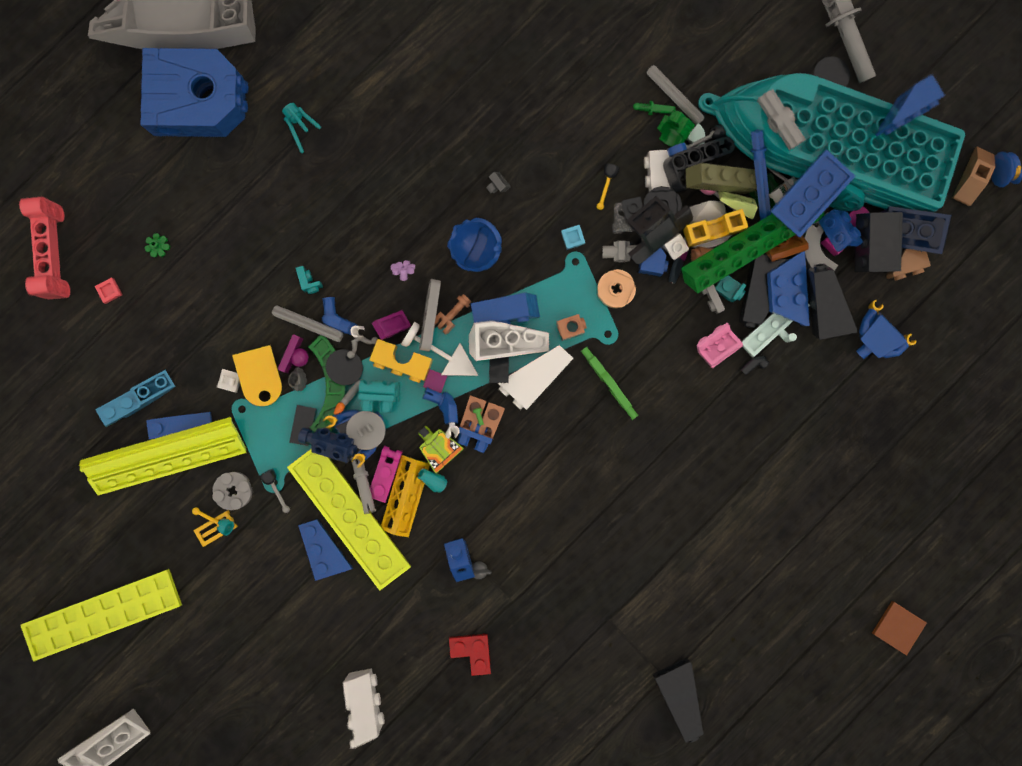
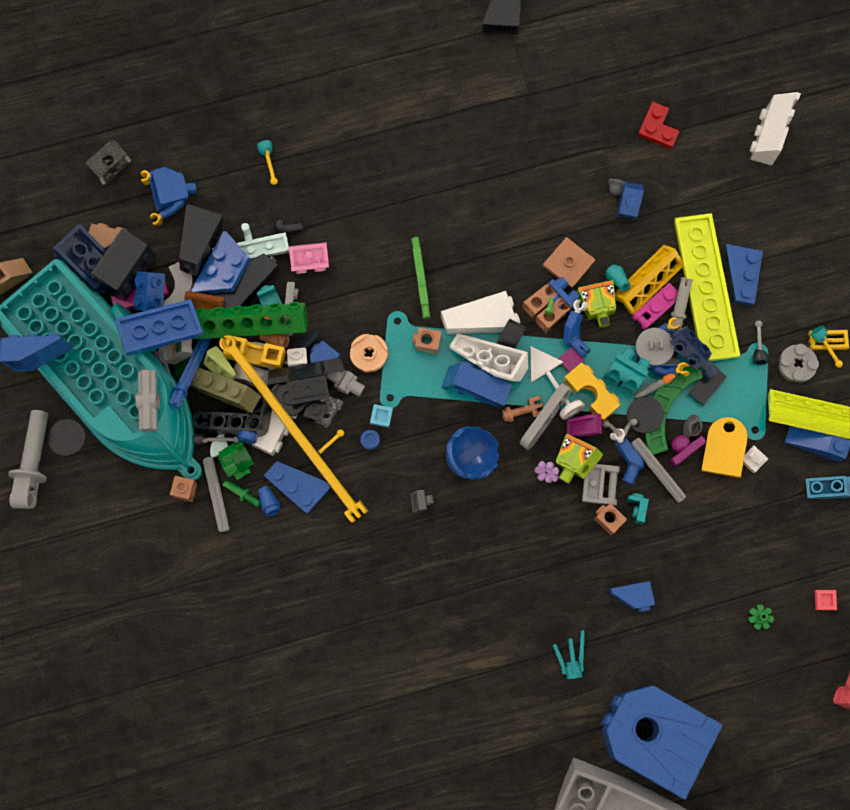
camera: 145 degrees left, 10 degrees down
none -> clear smoke brick [85,139,131,185]
none -> nougat brick [170,476,197,502]
none -> yellow hinge [219,335,368,523]
none -> hinge [257,140,278,185]
none -> blue cone [258,486,280,517]
none -> blue wing [264,461,332,515]
none -> blue tile [361,430,380,450]
none -> nougat plate [543,237,595,289]
none -> lime torso [556,434,603,484]
none -> light grey plate [582,464,620,506]
none -> nougat brick [594,503,627,535]
none -> blue slope [608,581,655,612]

